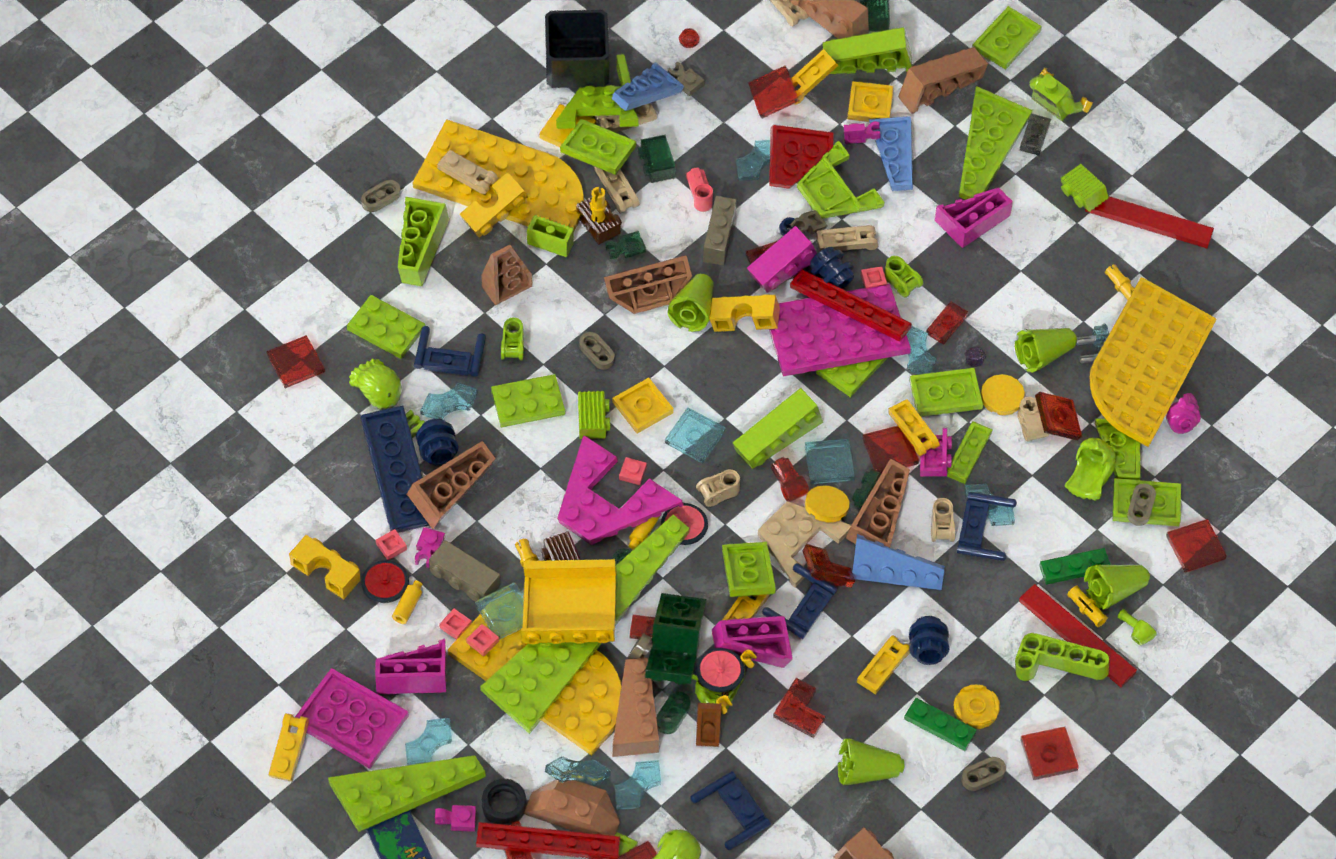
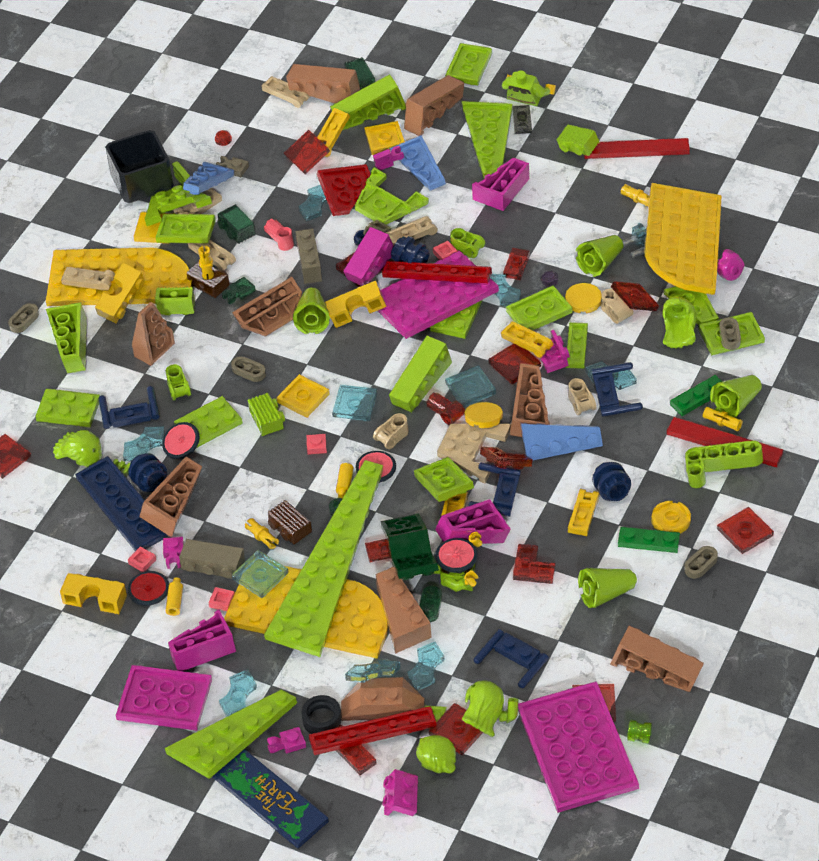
camera: 15 degrees left, 10 degrees down
yellow plate [268,713,309,782] -> none
coral plate [466,624,499,657] -> none
yellow panel [521,559,617,644] -> none
dark pink wing [557,436,684,545] -> none
dark tan plate [627,633,653,659] -> none
dark orange plate [696,703,721,747] -> none
clear green plate [852,469,881,509] -> none
lime bar [1117,609,1157,646] -> none
clear red tile [1166,519,1227,573] -> none
none -> coral wheel [162,422,200,459]

